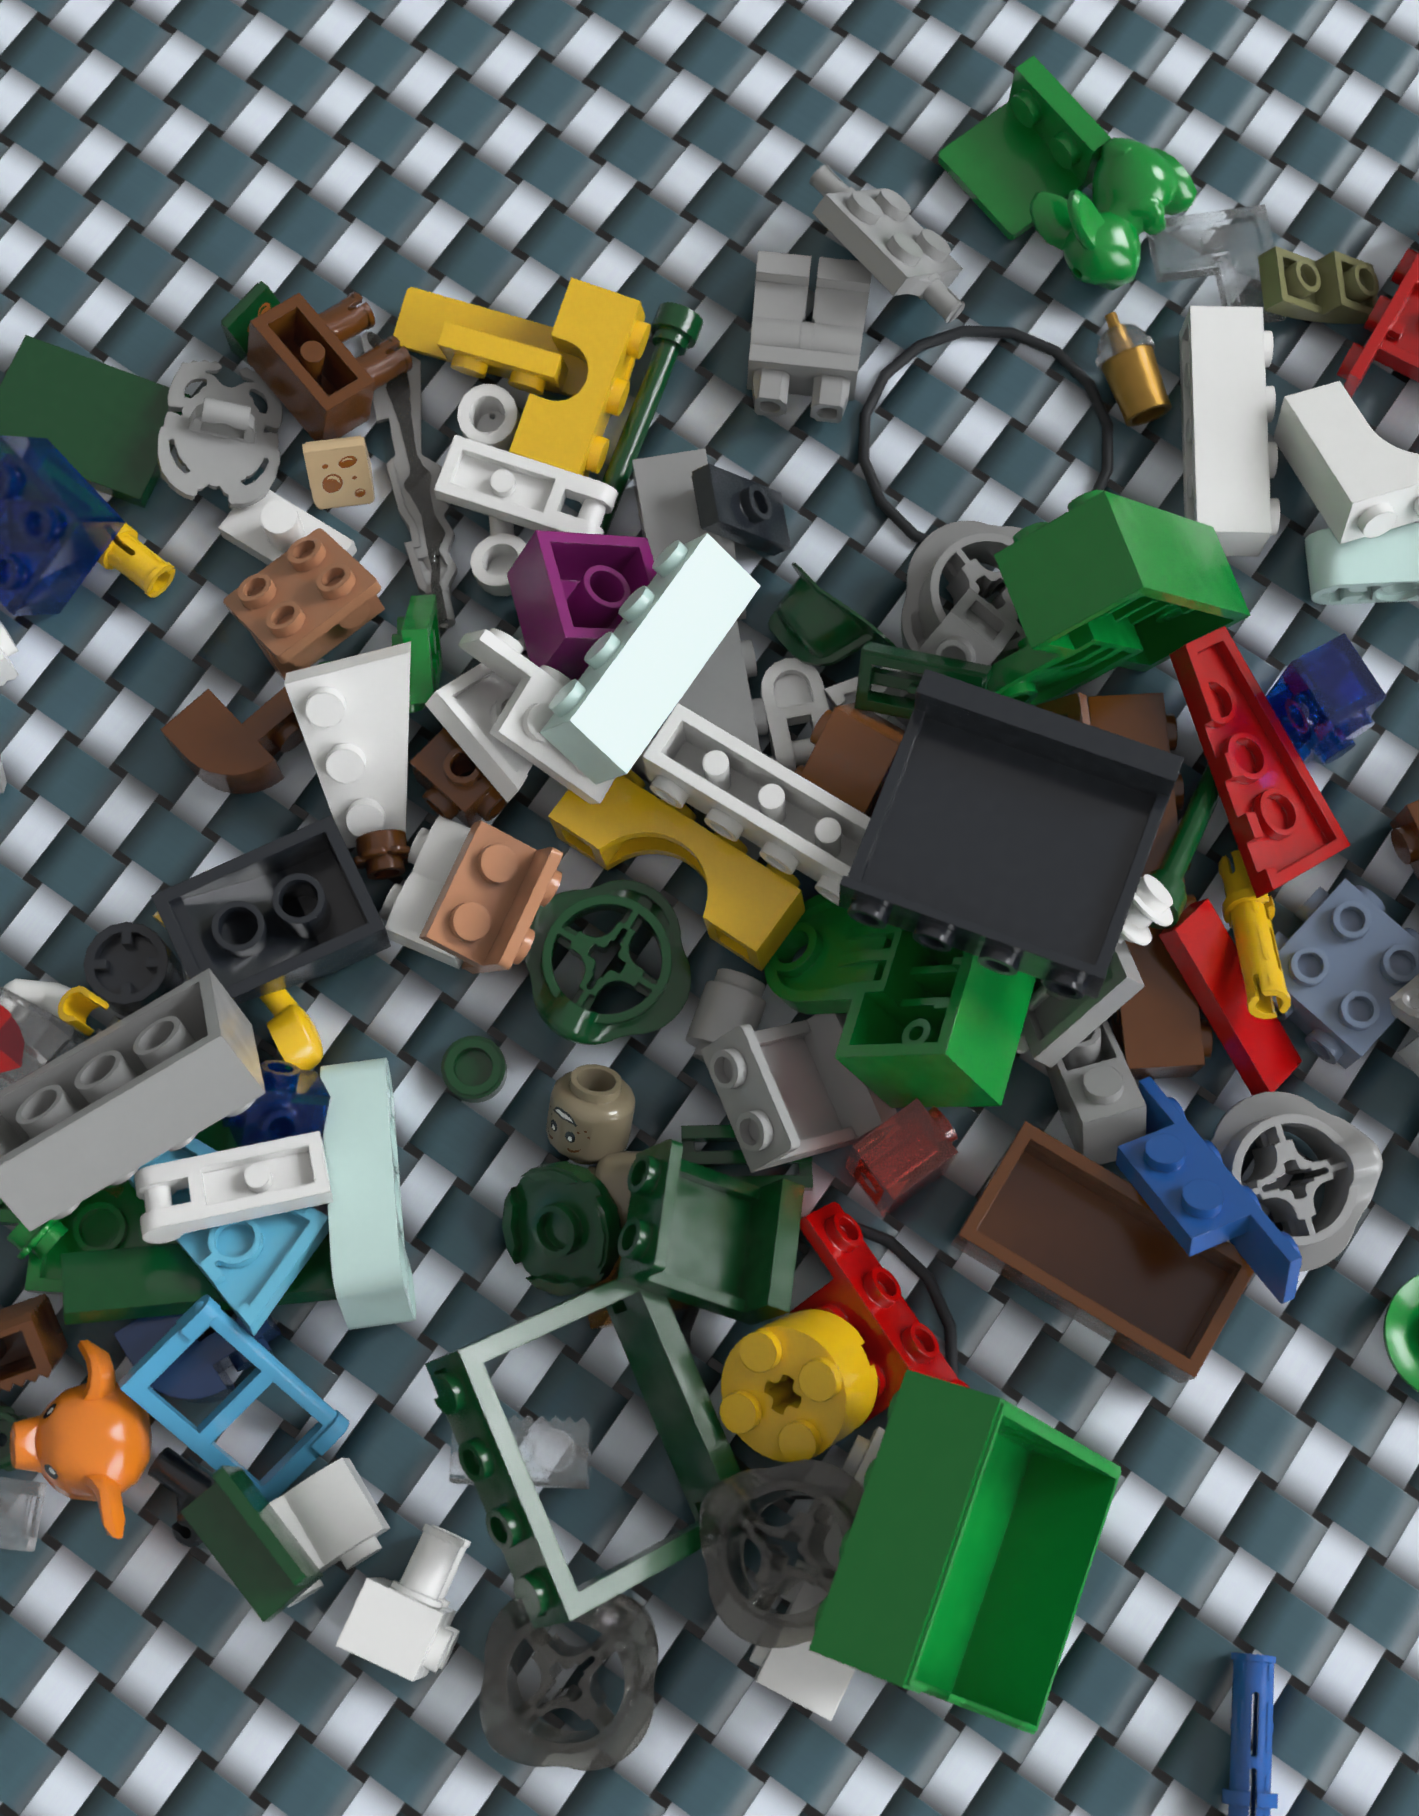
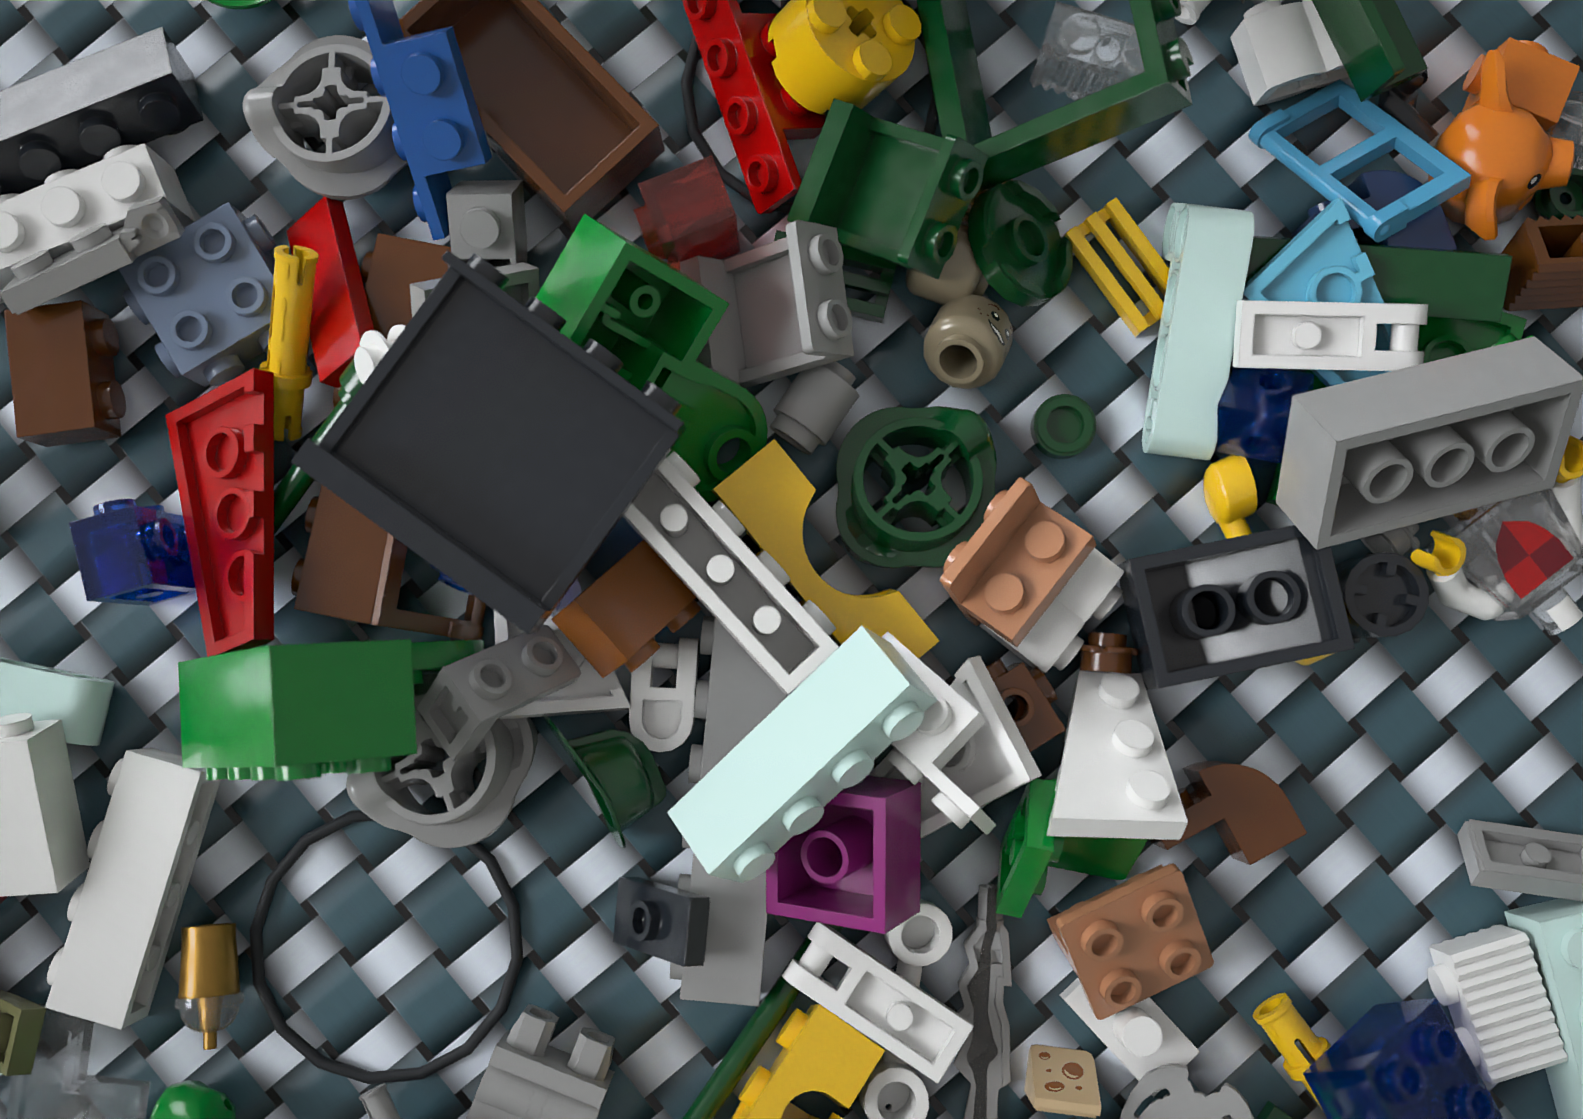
camera: 165 degrees left, 10 degrees up
dark green tile [854,641,992,720] -> none
none -> yellow tile [1064,197,1169,337]
none -> orange brick [1462,37,1580,132]

